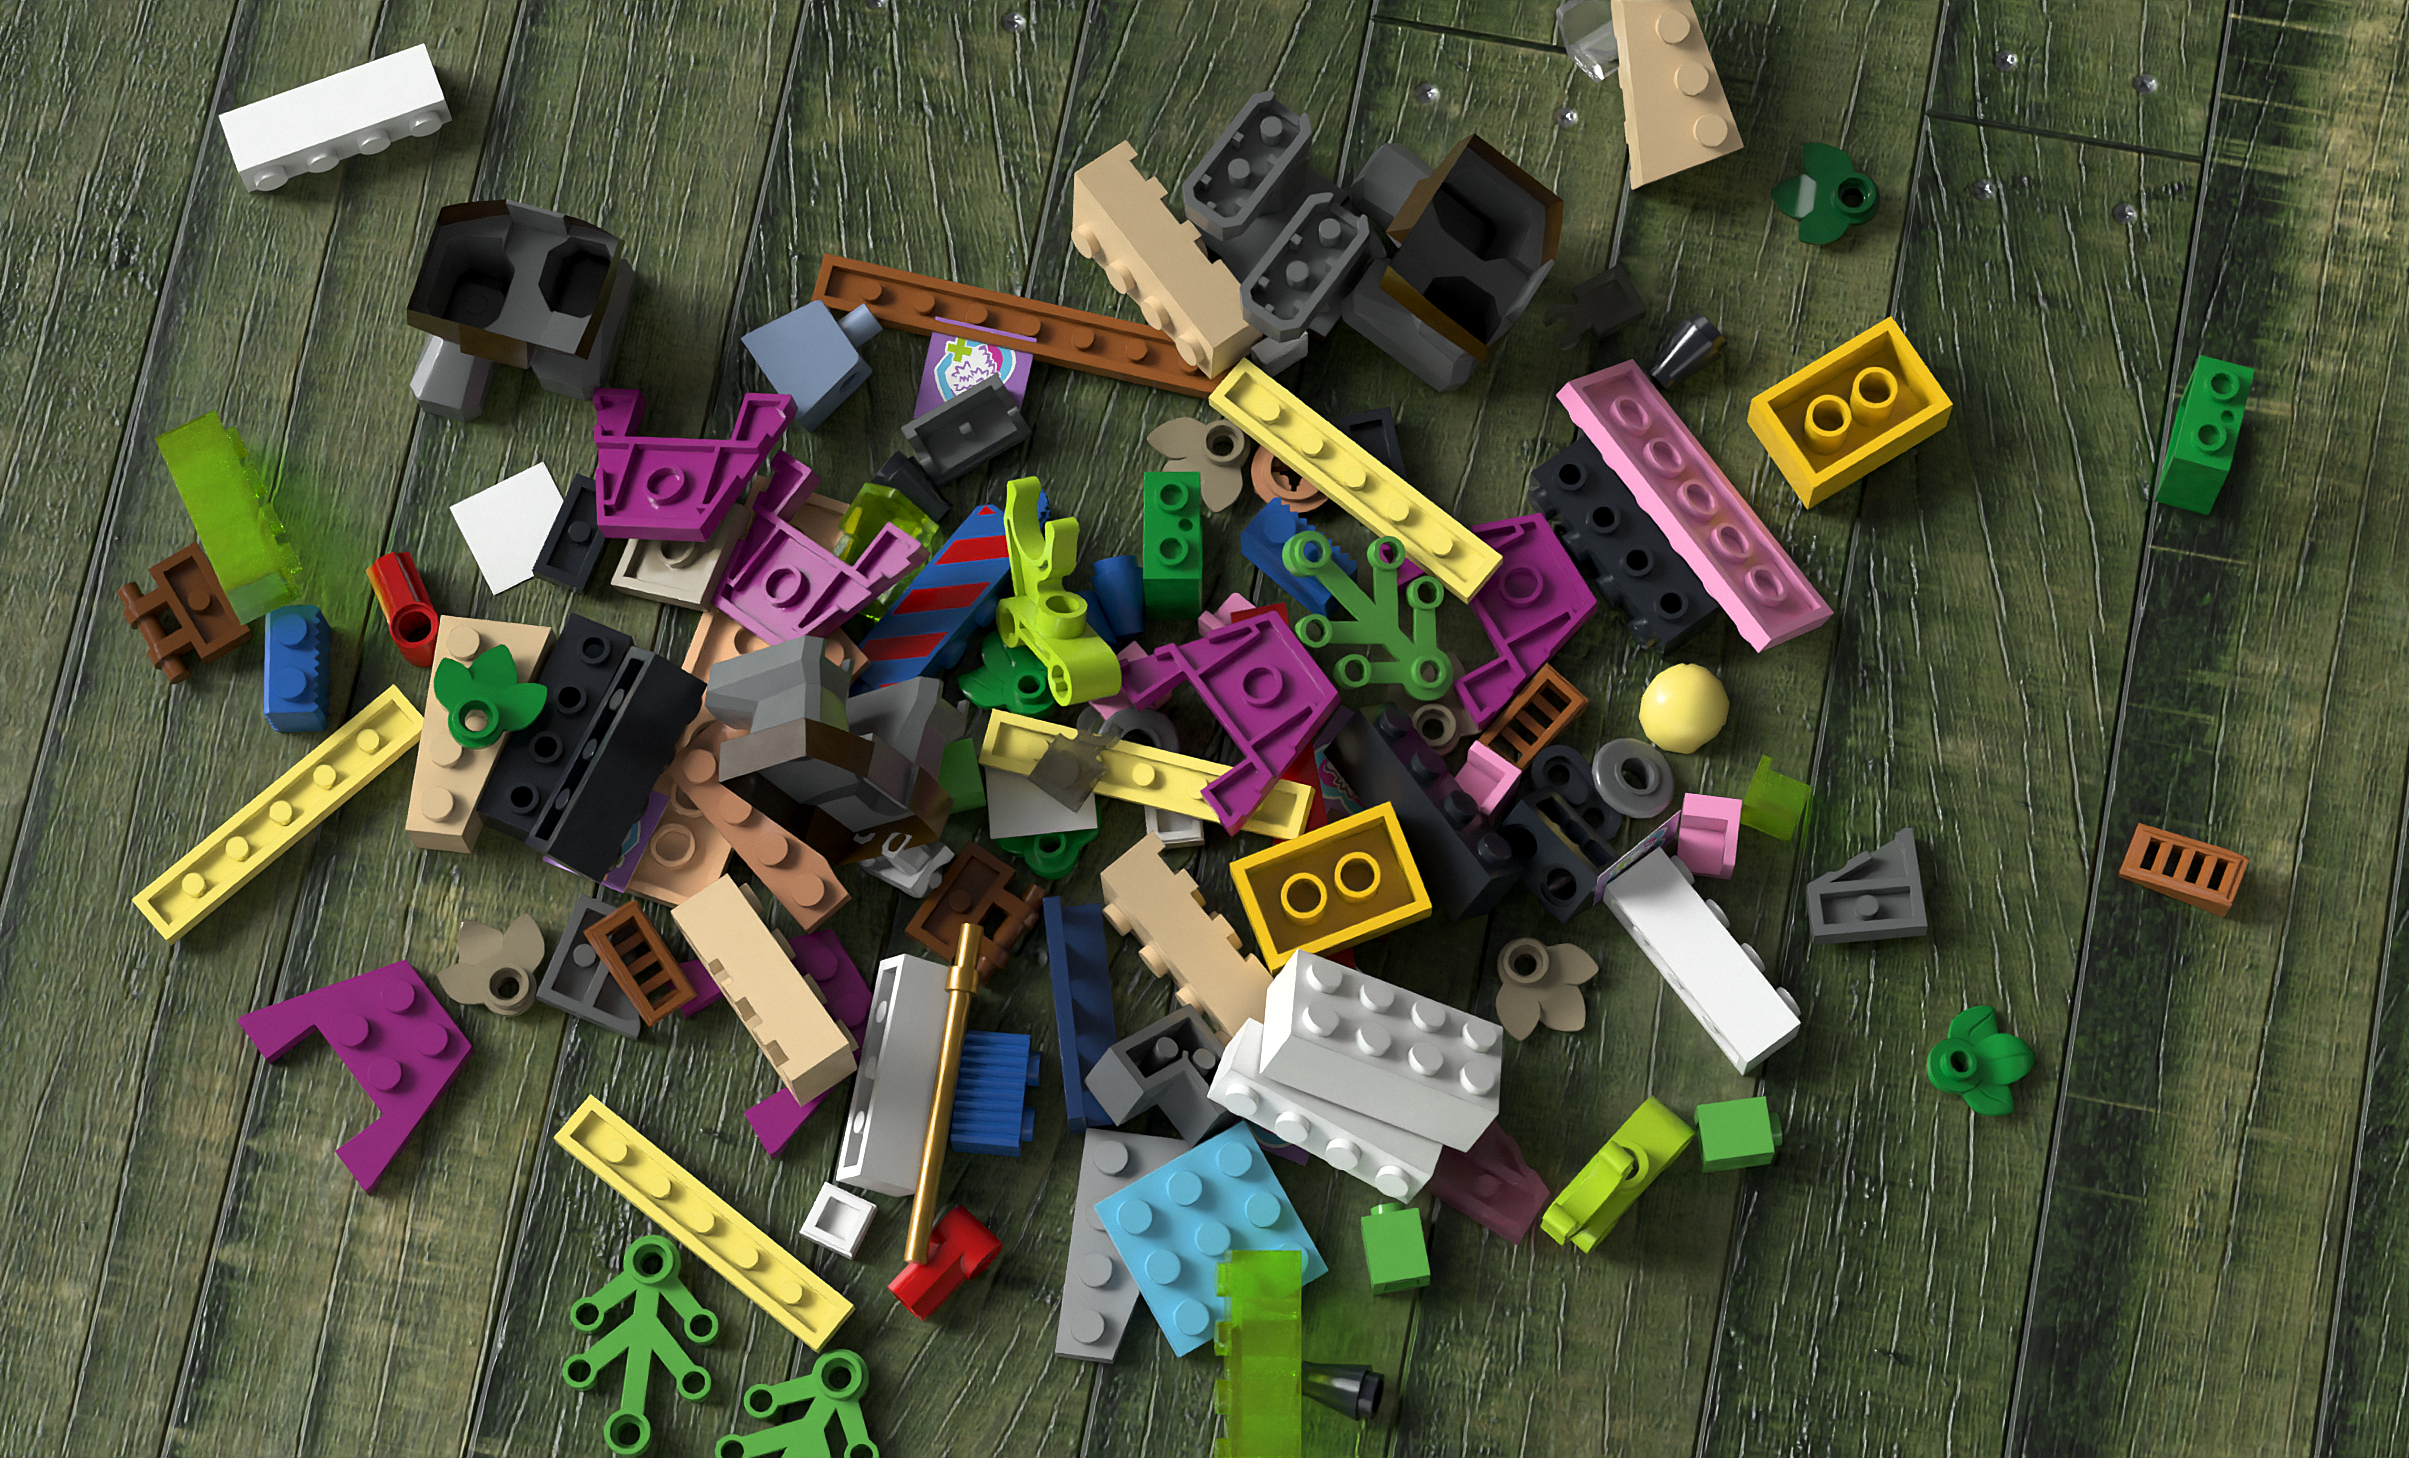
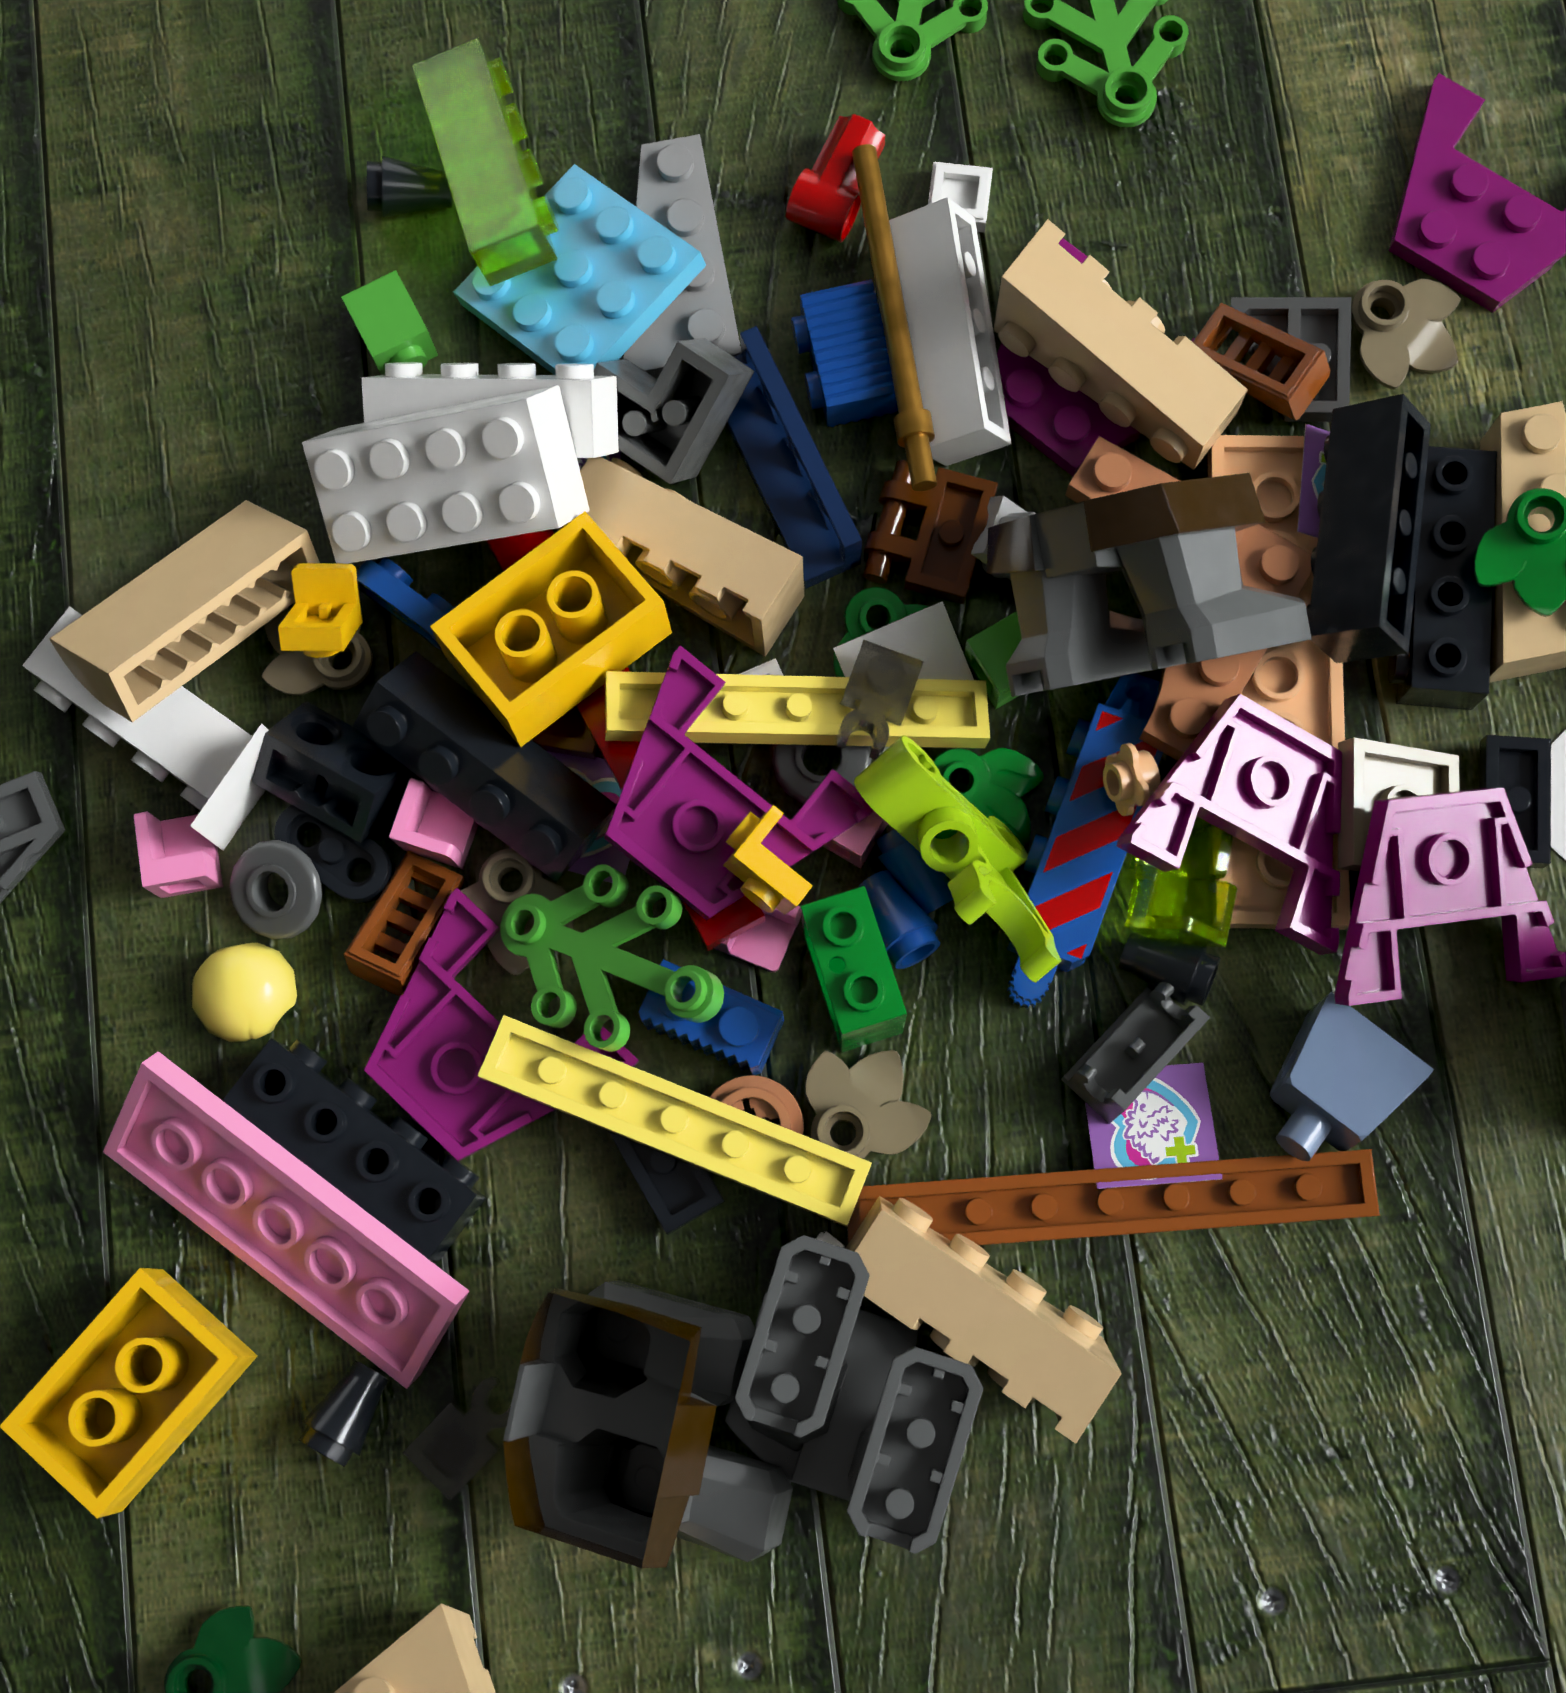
camera: 165 degrees right, 5 degrees up
light yellow plate [554,1094,855,1354] -> none
clear pink wing [1422,1118,1550,1246] -> none
lime piece [1540,1095,1696,1255] -> none
bright green brick [1693,1096,1782,1173] -> none
clear neon green panel [1740,755,1812,843] -> none
none -> tan brick [49,500,320,722]
none -> yellow bracket [278,563,362,658]
none -> blue plate [356,557,454,651]
none -> yellow bracket [723,805,813,915]
none -> light nougat plate [1103,743,1160,816]

